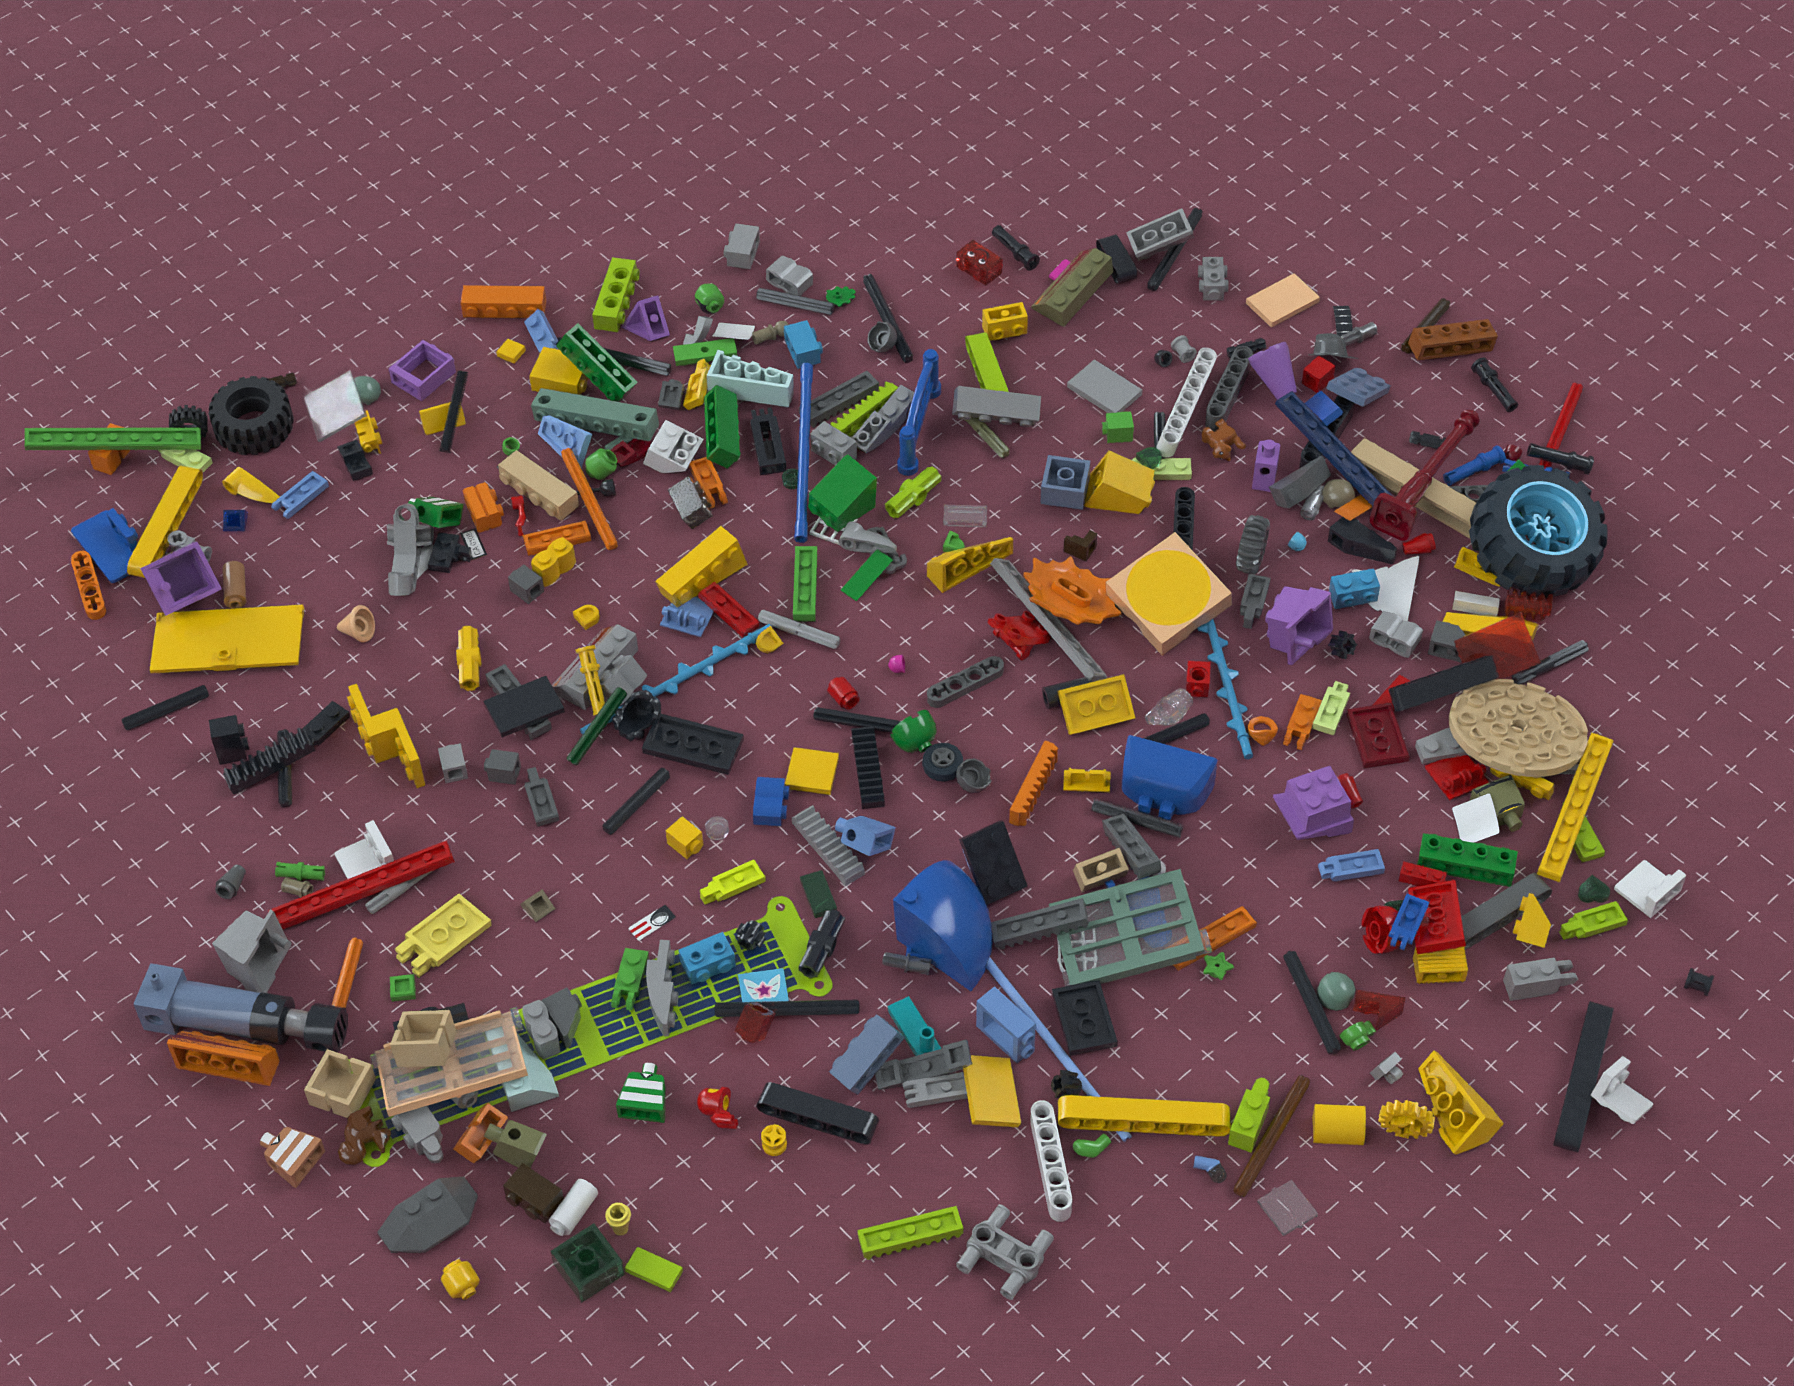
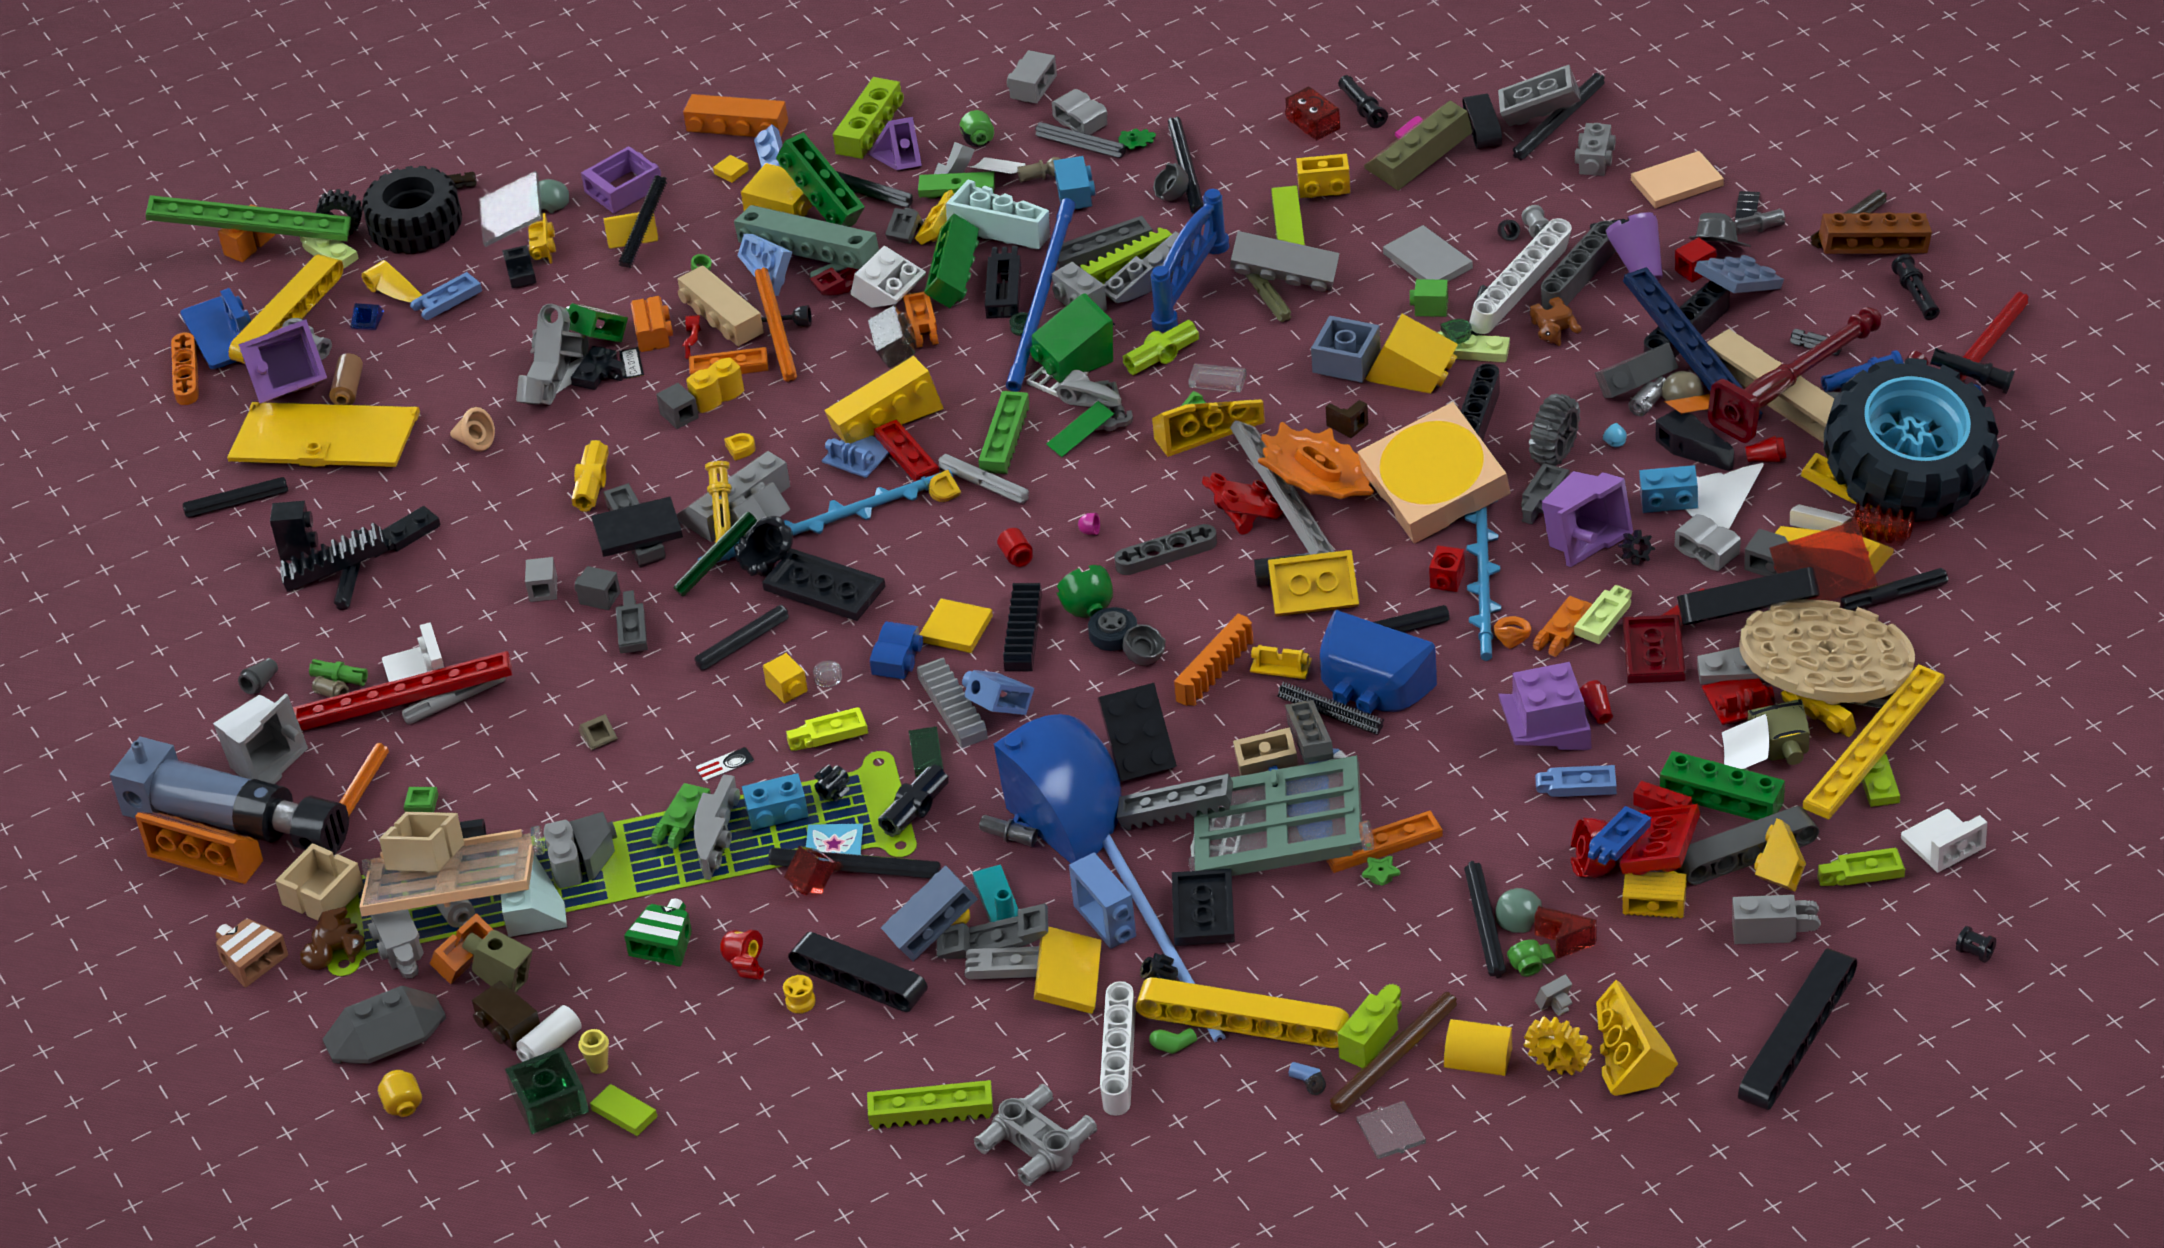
camera: 15 degrees right, 10 degrees down
yellow bracket [347,684,425,788] -> none
light yellow tile [395,894,492,977] -> none
bright green head [585,448,617,480] -> none
black axle [813,707,901,733] -> none
clear piece [1145,688,1193,725] -> none
medium lavender torso [1252,440,1280,492] -> none
blue tile [1304,391,1343,426] -> none
clear green tile [1578,875,1610,903] -> none
white bracket [1591,1056,1653,1124] -> none

